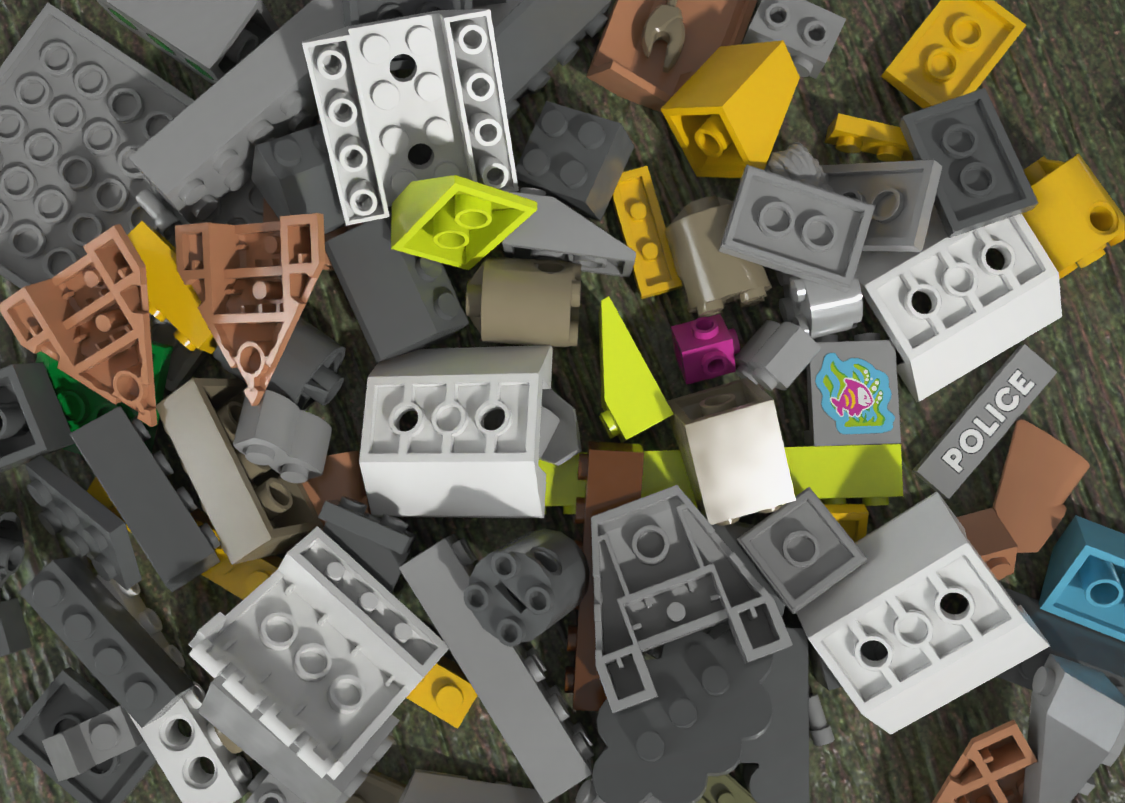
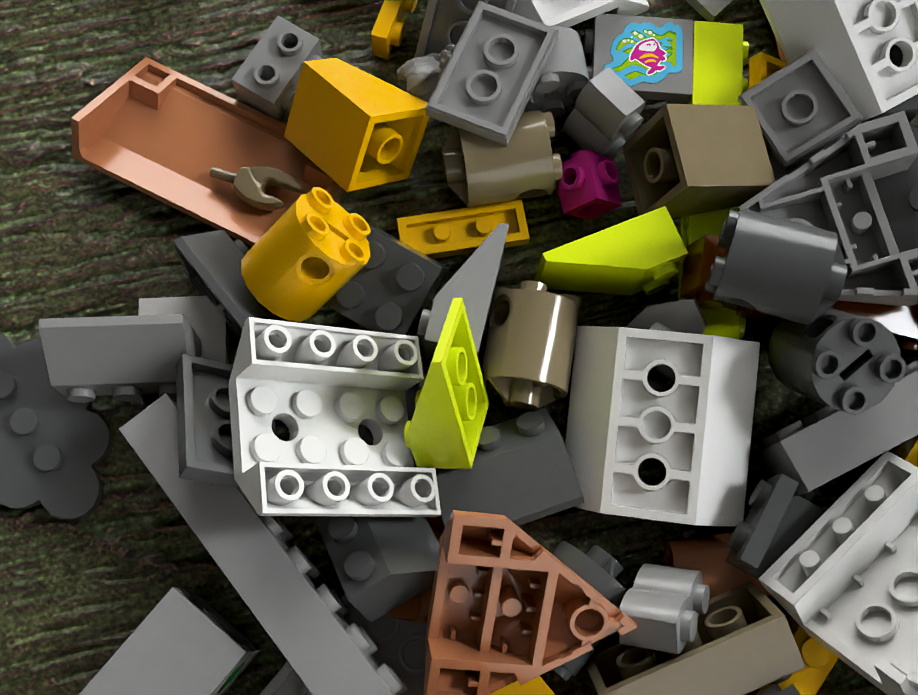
camera: 90 degrees left, 10 degrees down
none -> yellow cylinder [241,187,371,322]
none -> dark grey cylinder [704,208,848,325]

